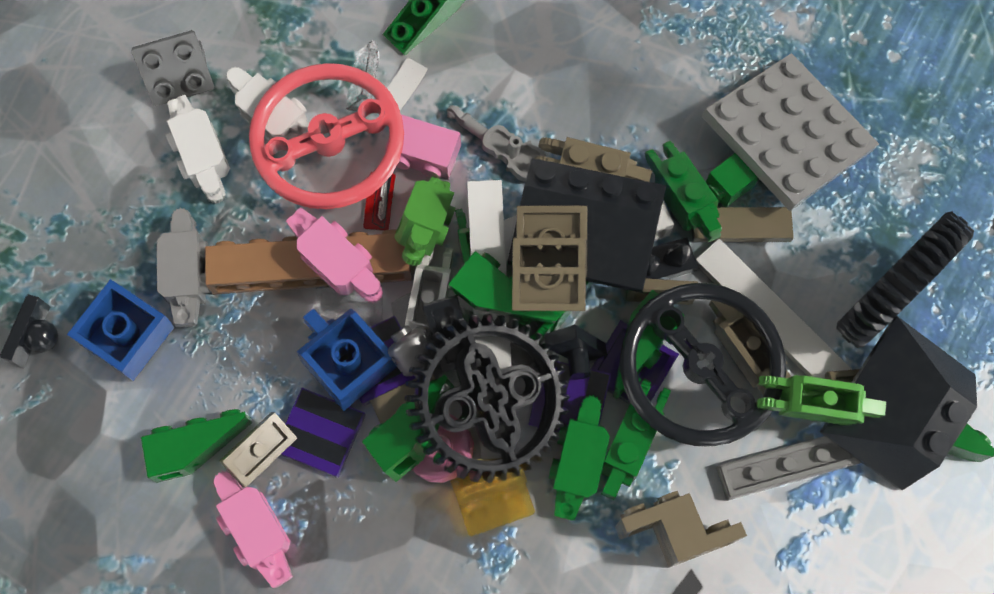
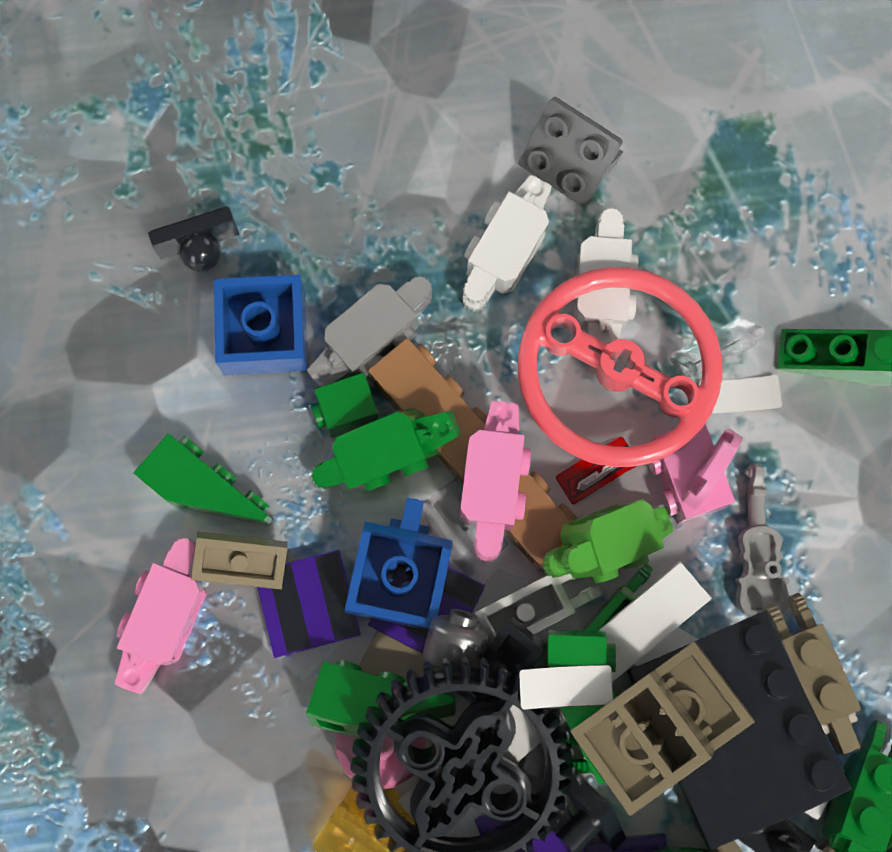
camera: 50 degrees right, 5 degrees up
none -> green brick [311,373,379,438]
none -> green hinge [311,408,461,492]
none -> white sticker [519,665,613,709]
none -> bright pink tile [682,429,743,510]

